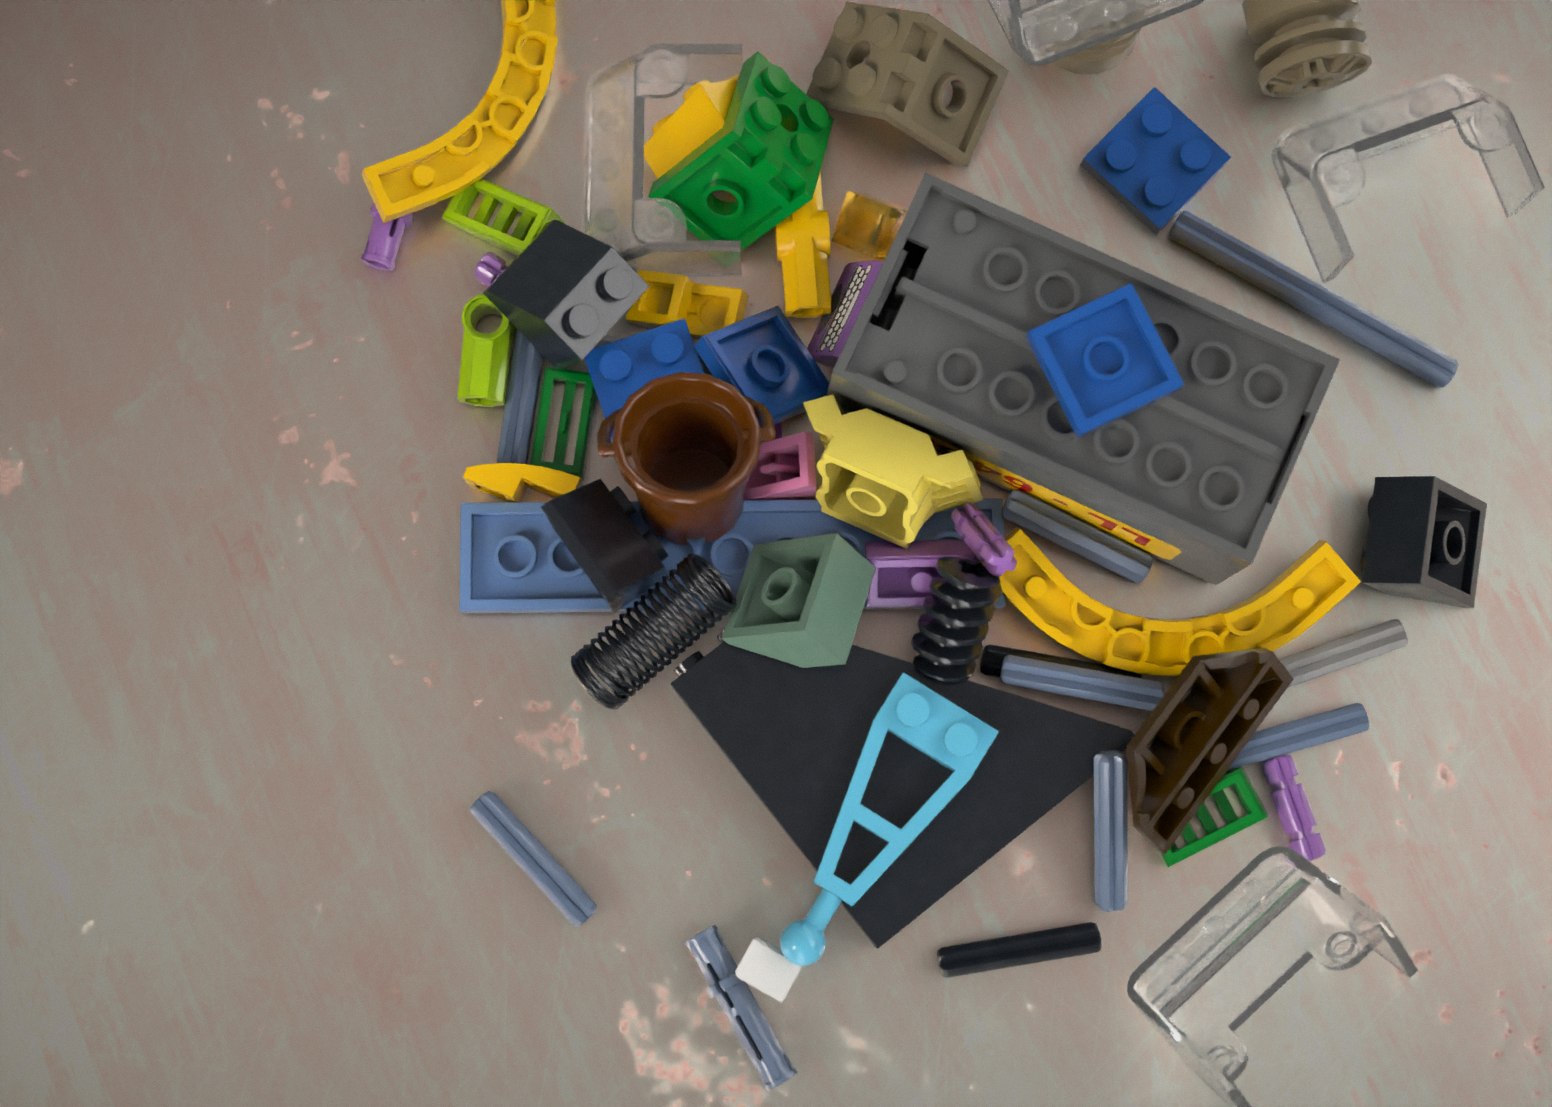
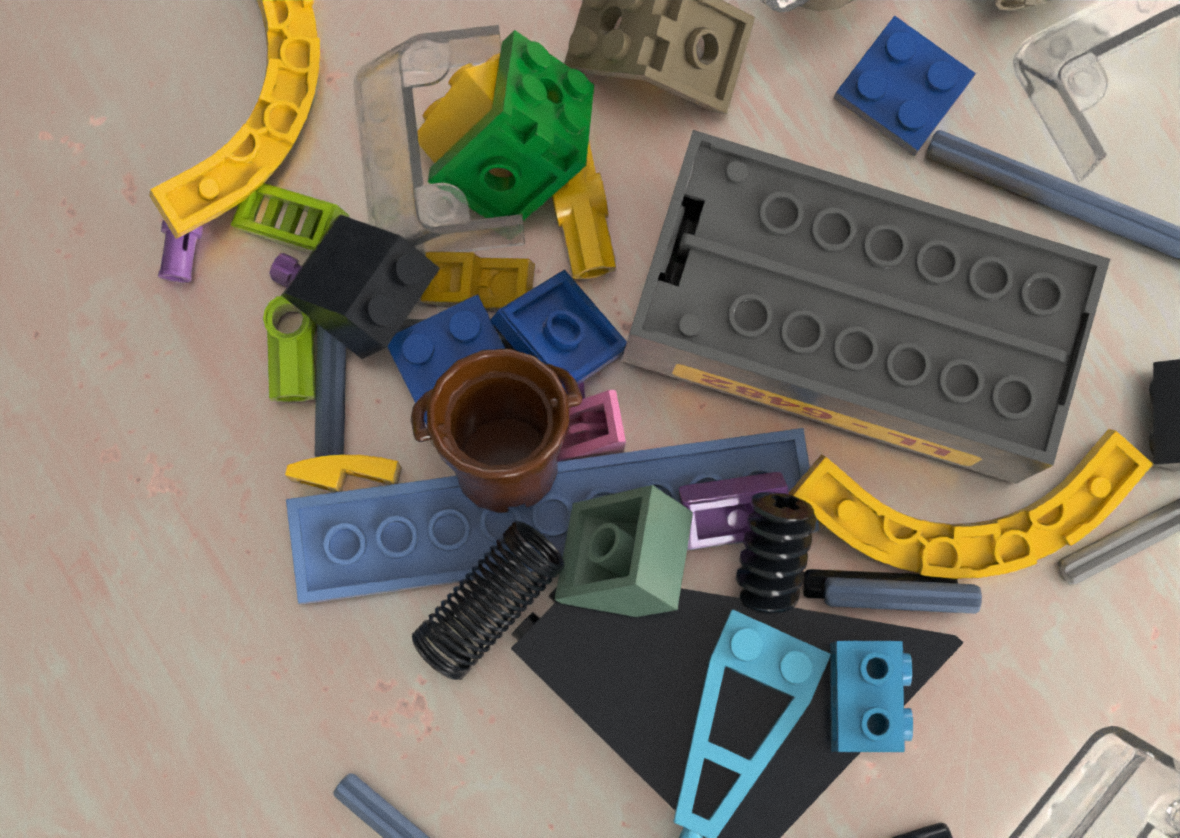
camera: 10 degrees left, 0 degrees up
green tile [530,367,597,481] -> none
black slope [541,478,669,613] -> none
light yellow slope [803,394,984,549] -> none
slope [807,260,883,369] -> none
clear yellow slope [831,191,908,260] -> none
medium lavender axle [951,503,1017,577] -> none
sand blue axle [1002,489,1153,583] -> none
blue plate [1026,283,1184,438] -> none
sand blue axle [1094,750,1128,912] -> none
dark brown wedge [1127,648,1294,855] -> none
green slope [1161,767,1268,867] -> none
sand blue axle [1227,703,1370,771] -> none
medium lavender axle [1262,755,1326,863] -> none
none -> dark azure brick [830,641,913,752]

